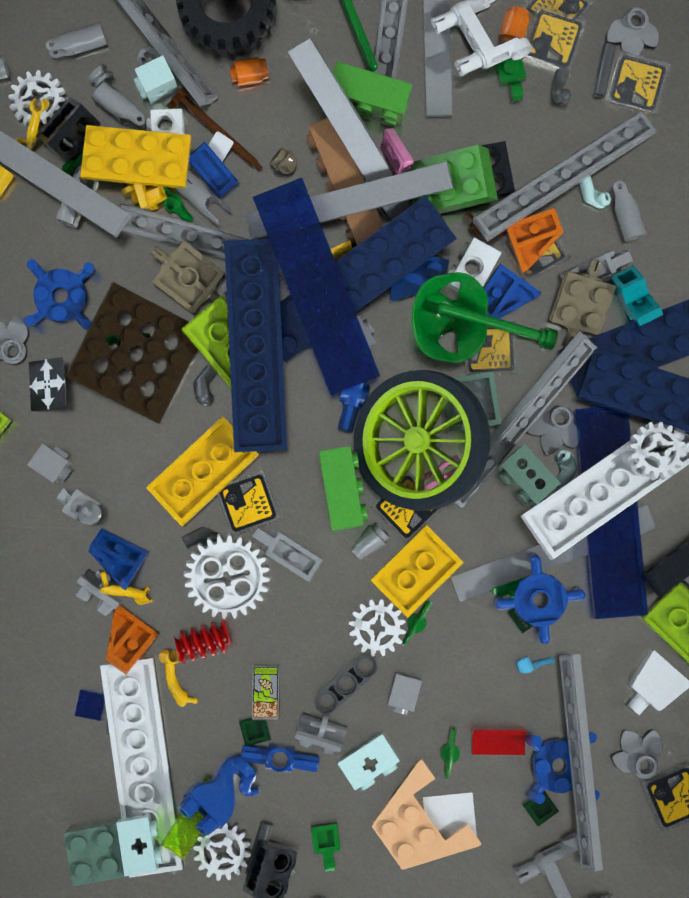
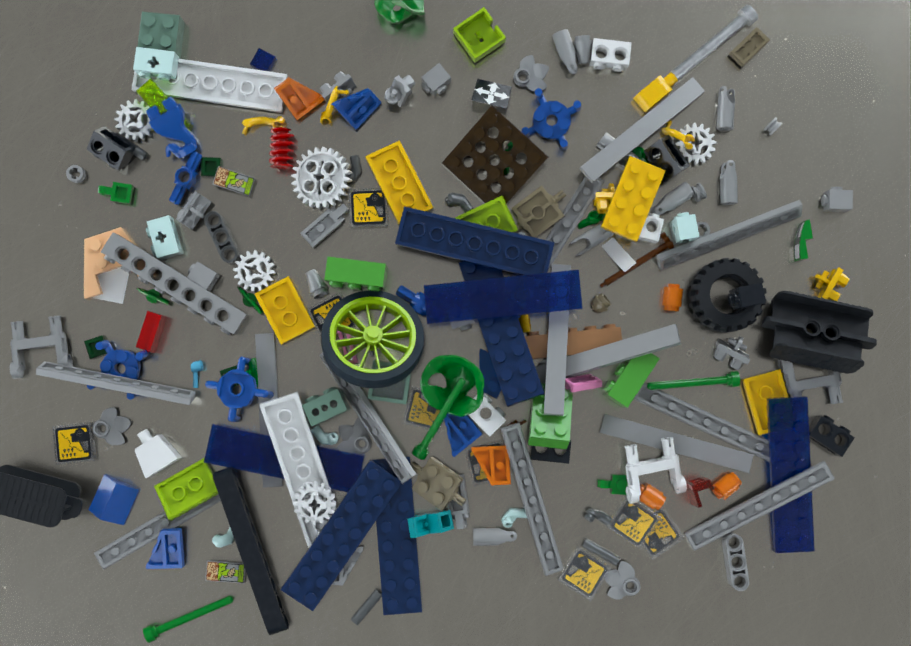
camera: 115 degrees right, 0 degrees up
blue tile [189,142,239,198] -> none
none -> light grey brick [101,232,248,335]

